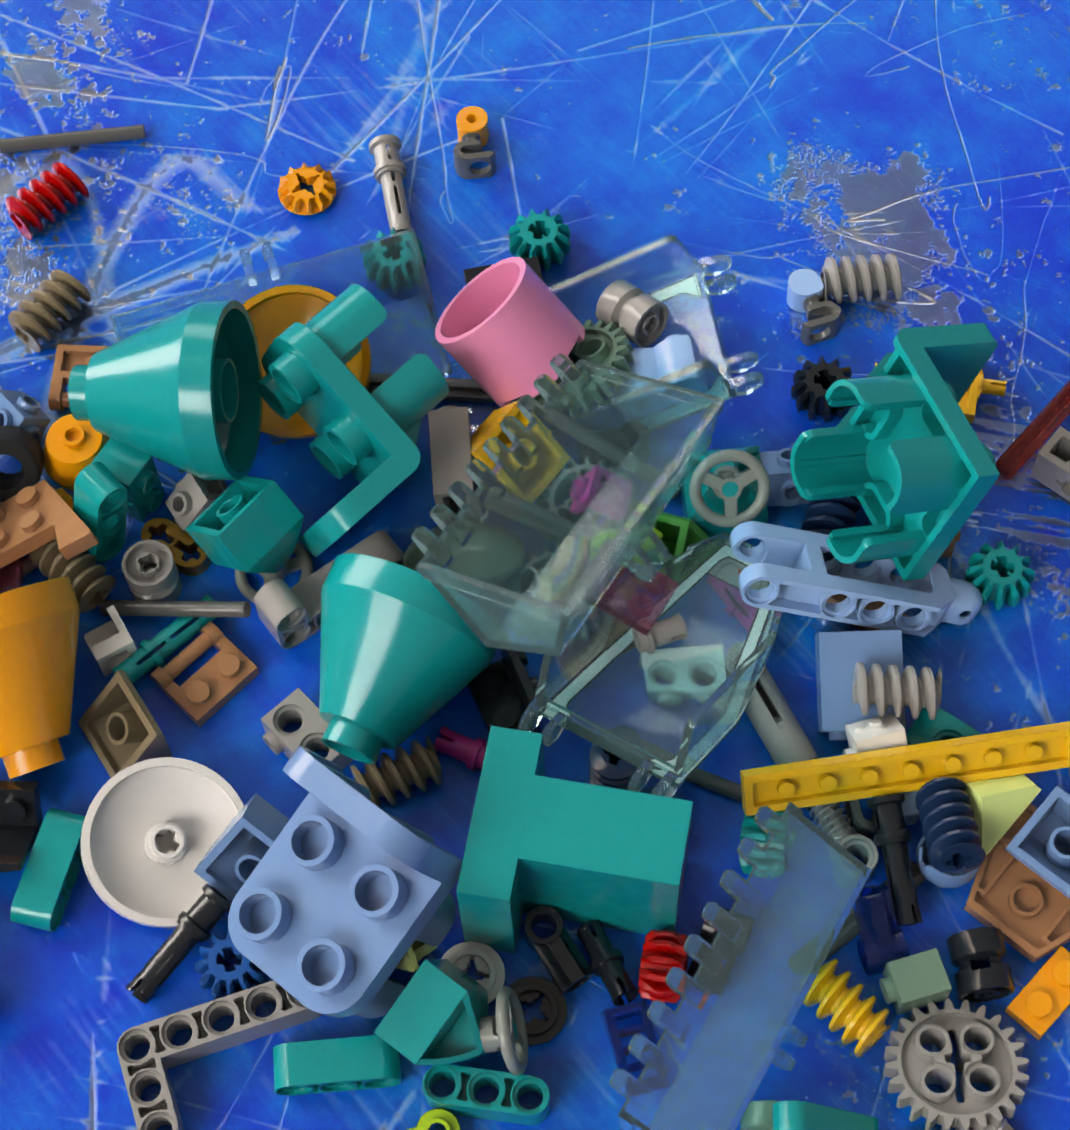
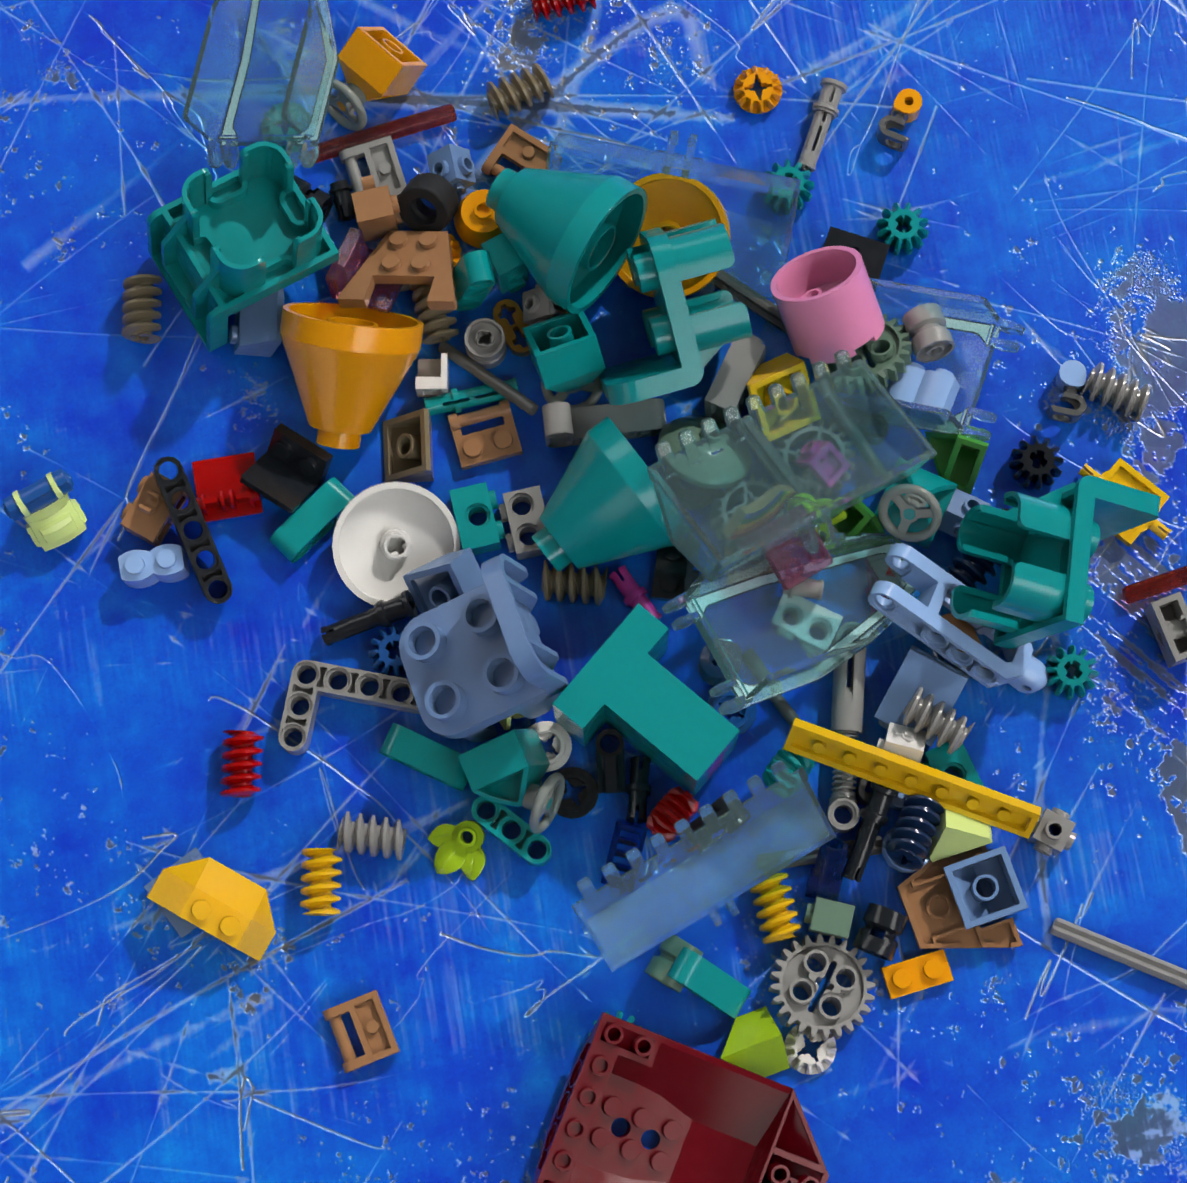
camera: 30 degrees right, 15 degrees up
none -> teal brick [449,482,506,555]
none -> bright green slope [924,431,989,495]

